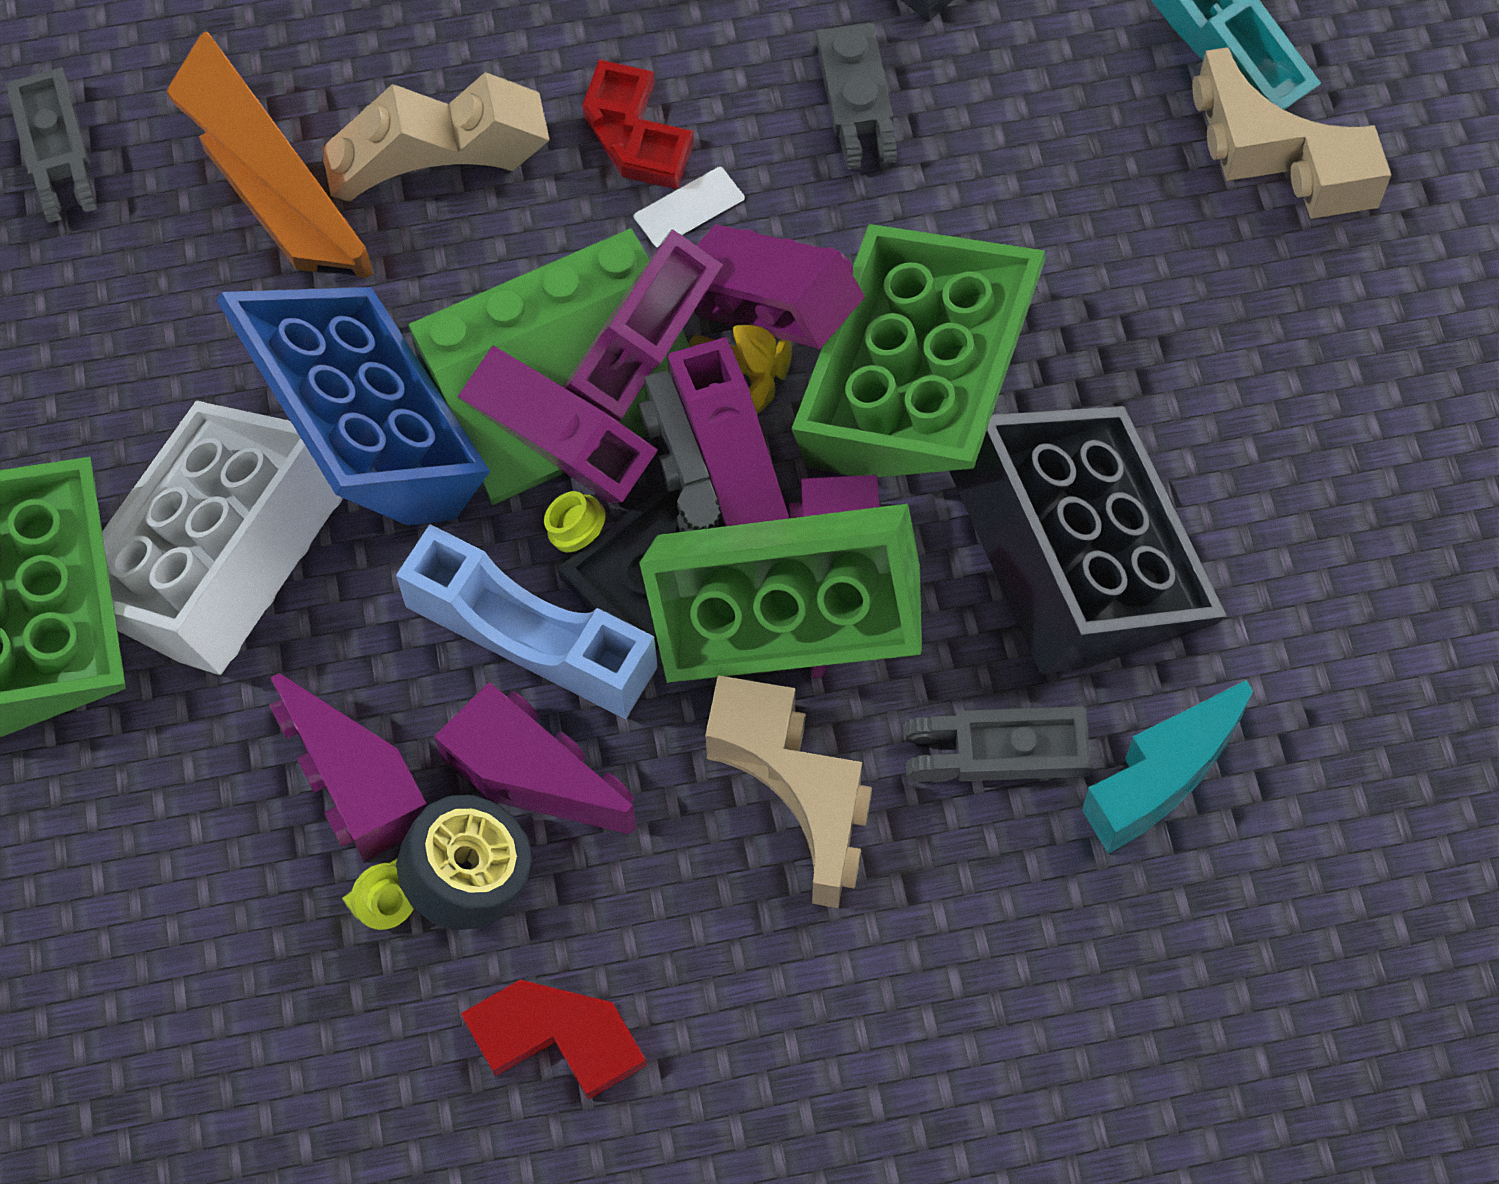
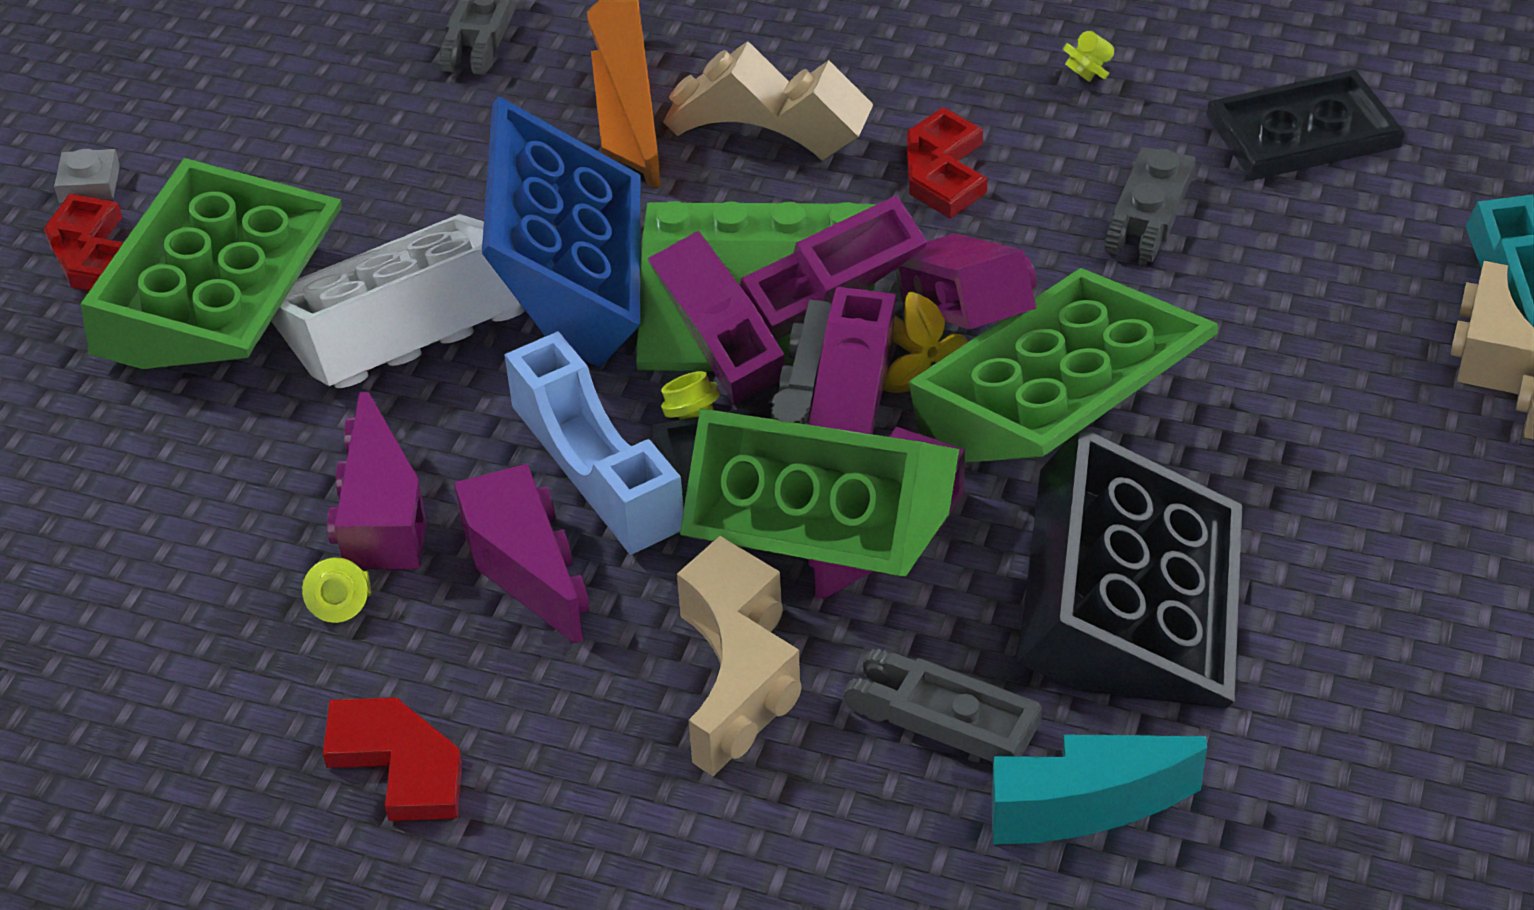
camera: 30 degrees right, 20 degrees down
wheel [396,795,532,930] -> none
white sticker [634,167,745,247] -> none

